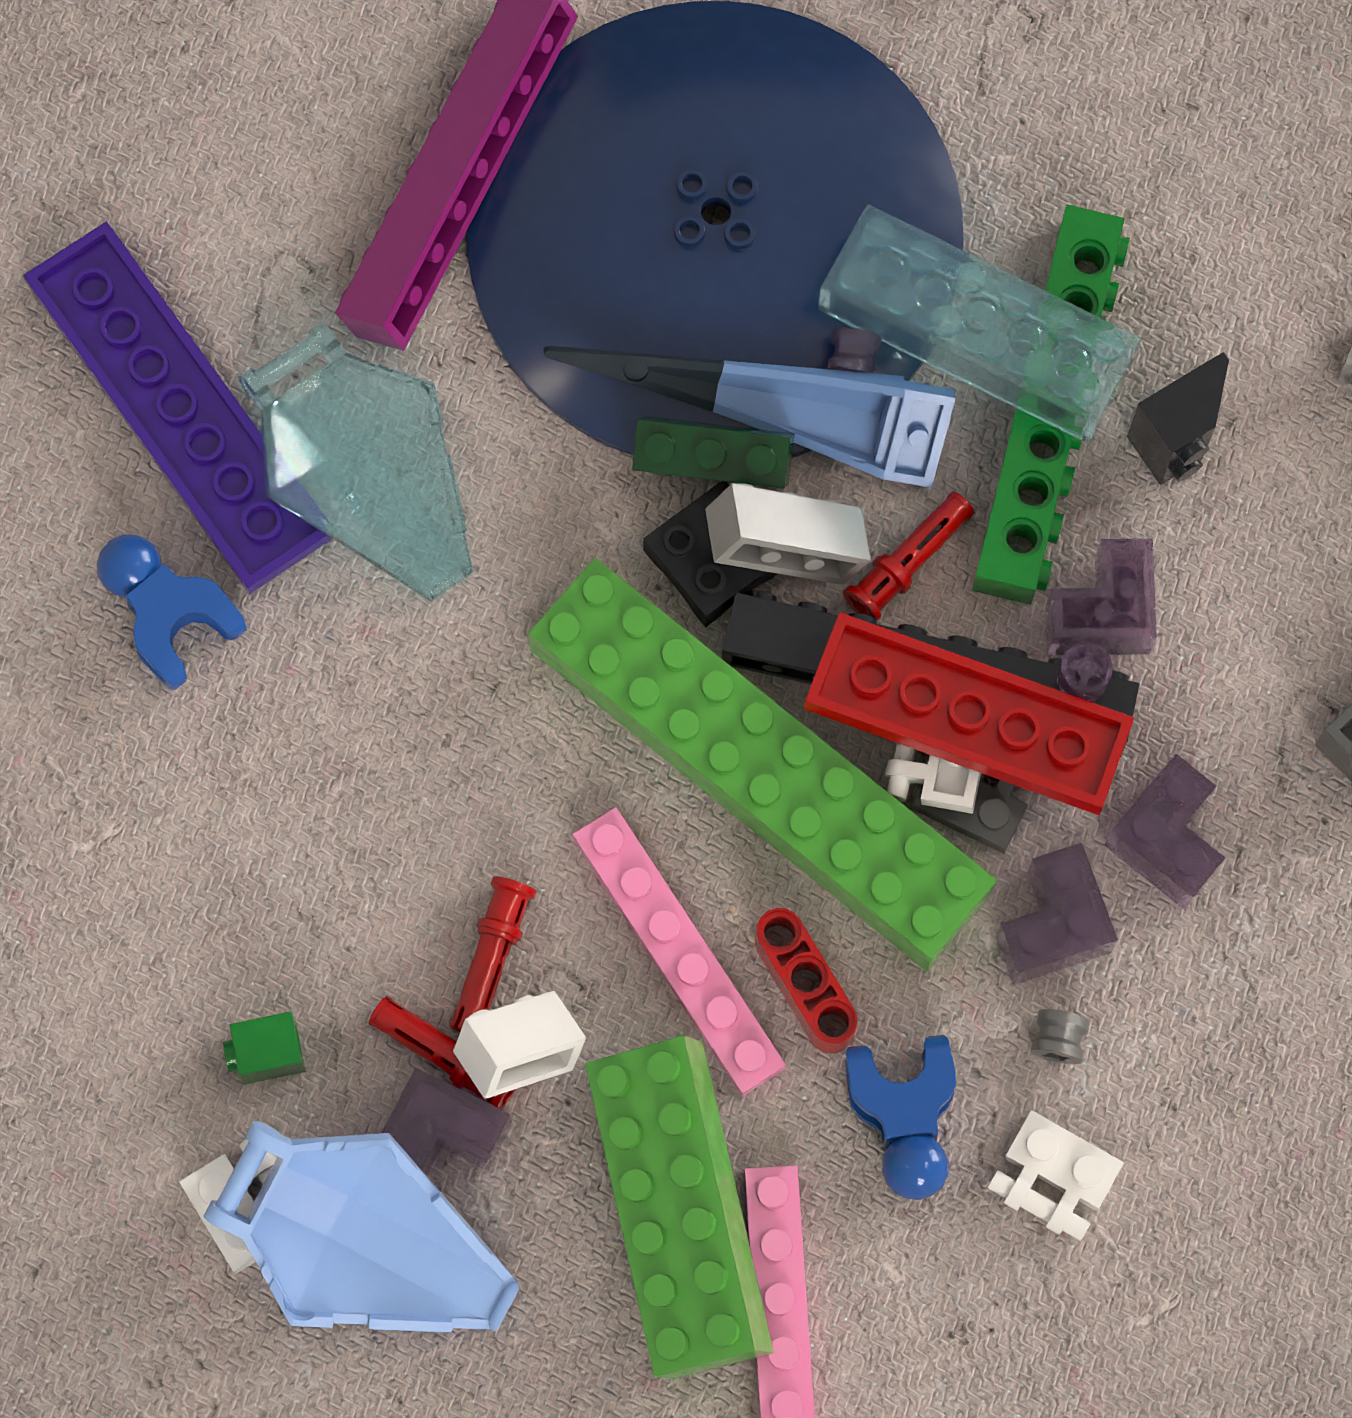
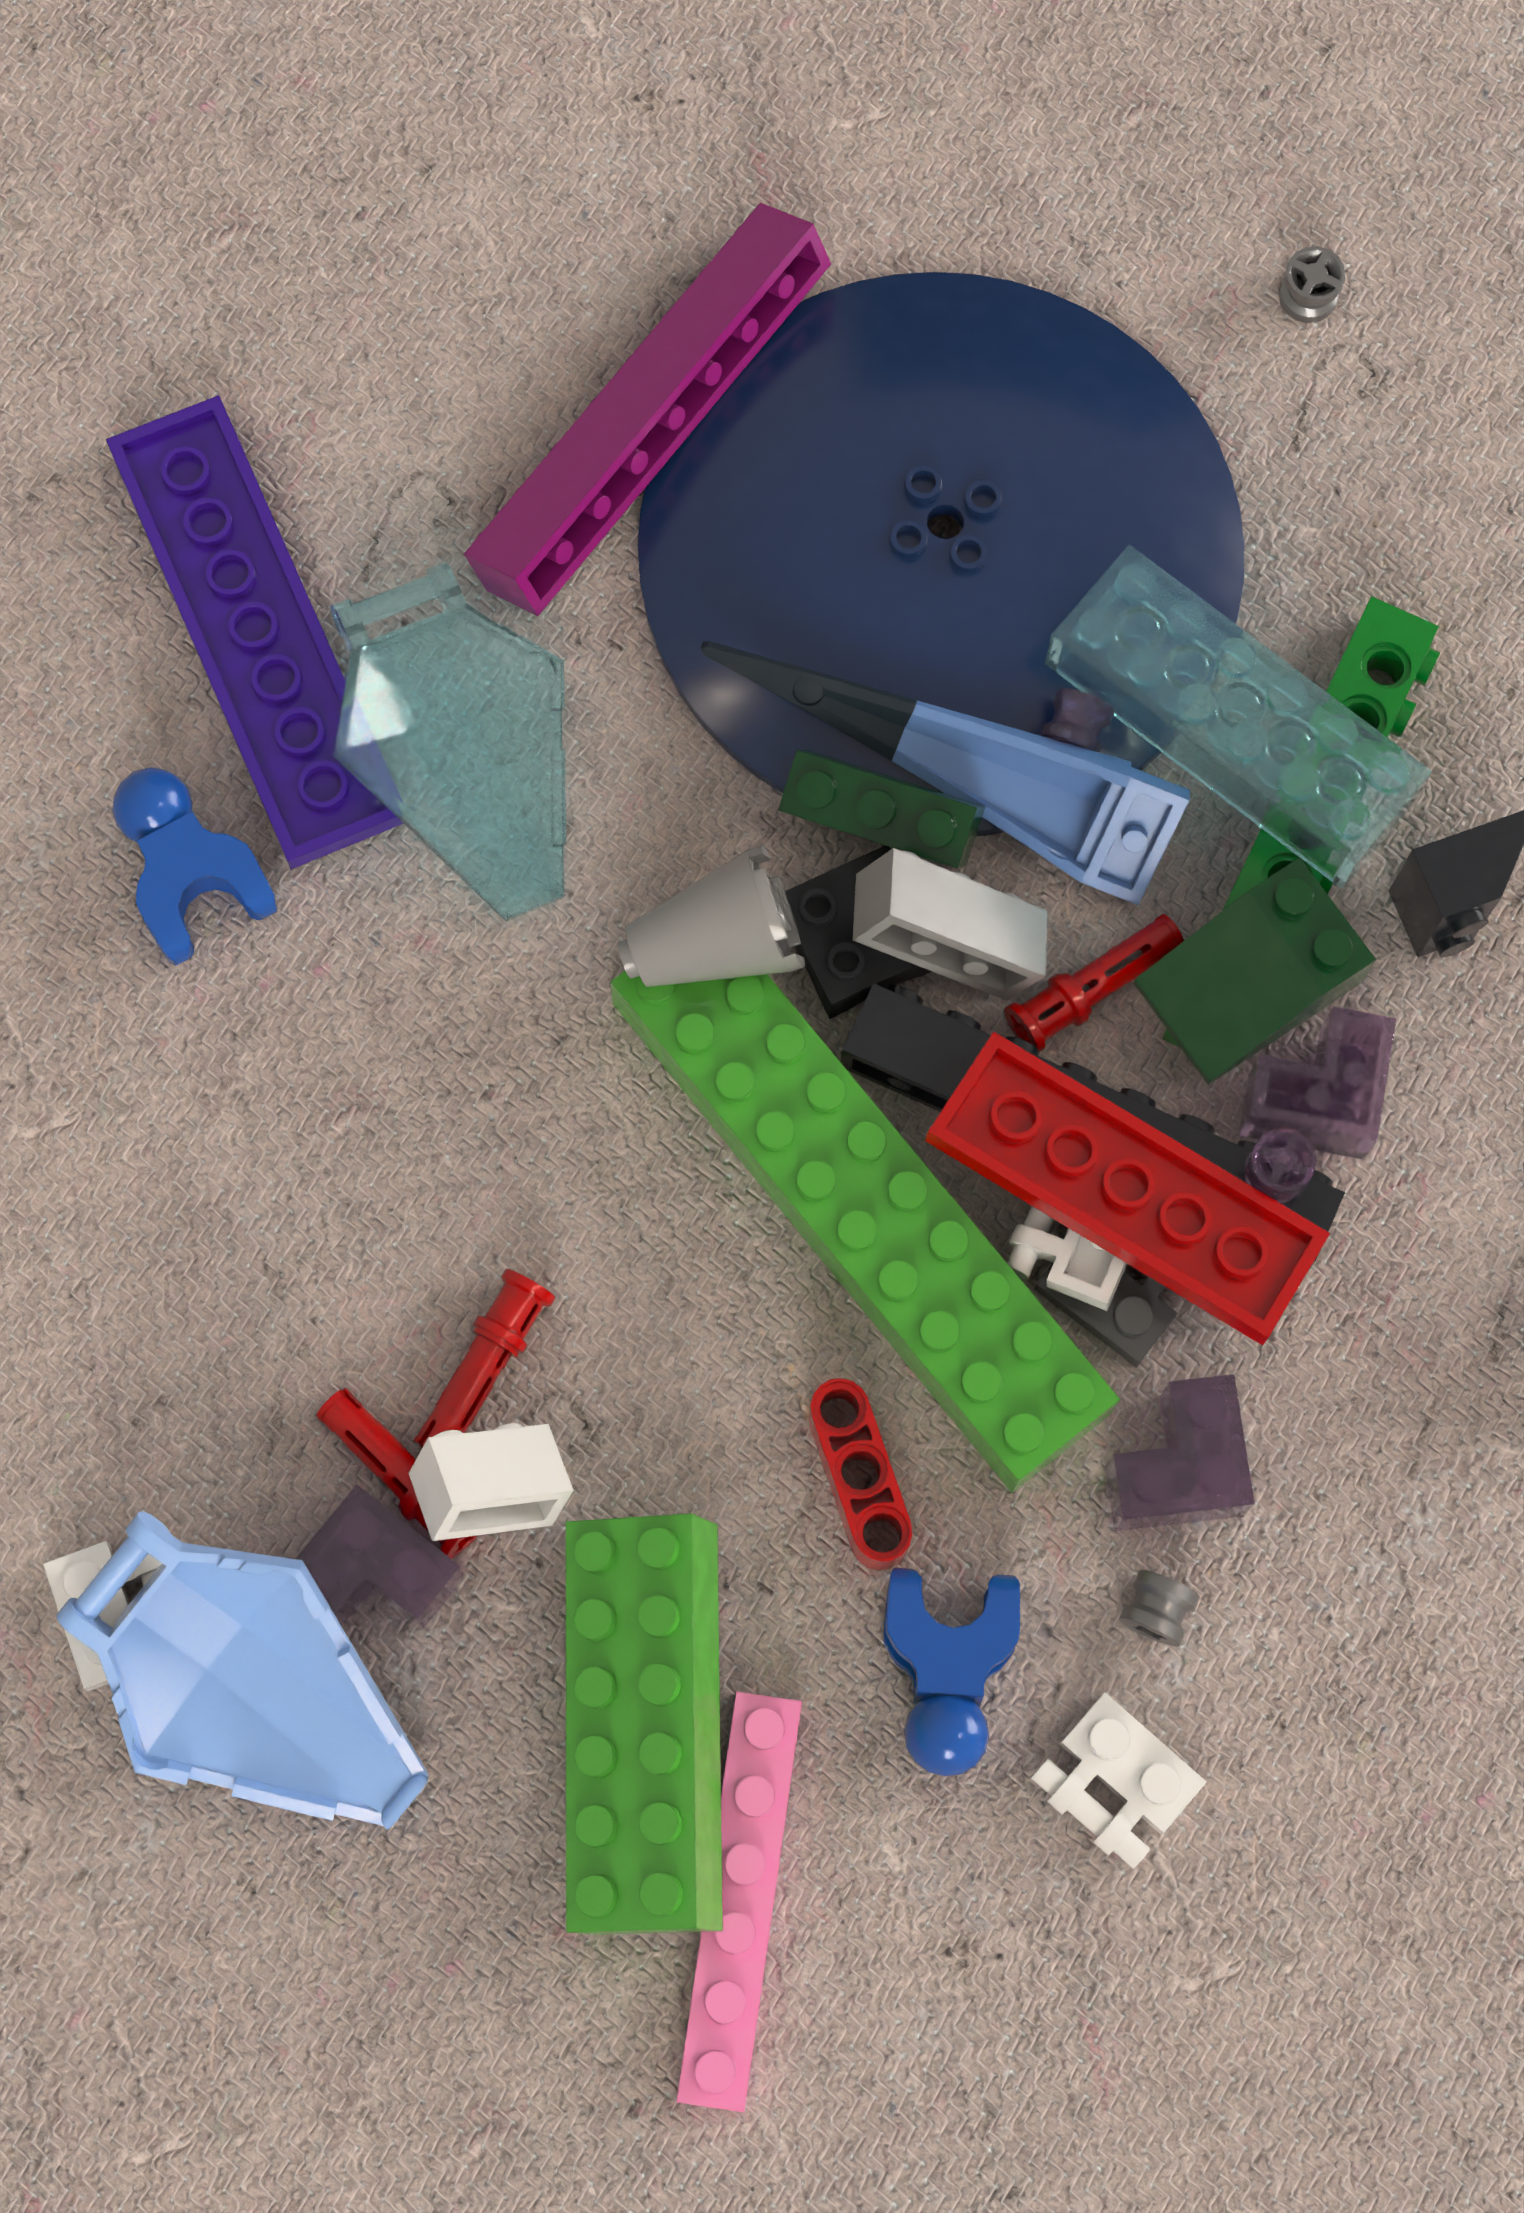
camera: 10 degrees right, 0 degrees up
green brick [223,1011,306,1085] -> none
bright pink plate [572,807,786,1097] -> none
clear purple brick [1104,754,1225,910] -> none
none -> light grey cone [618,844,805,987]
none -> dark green slope [1134,857,1377,1085]

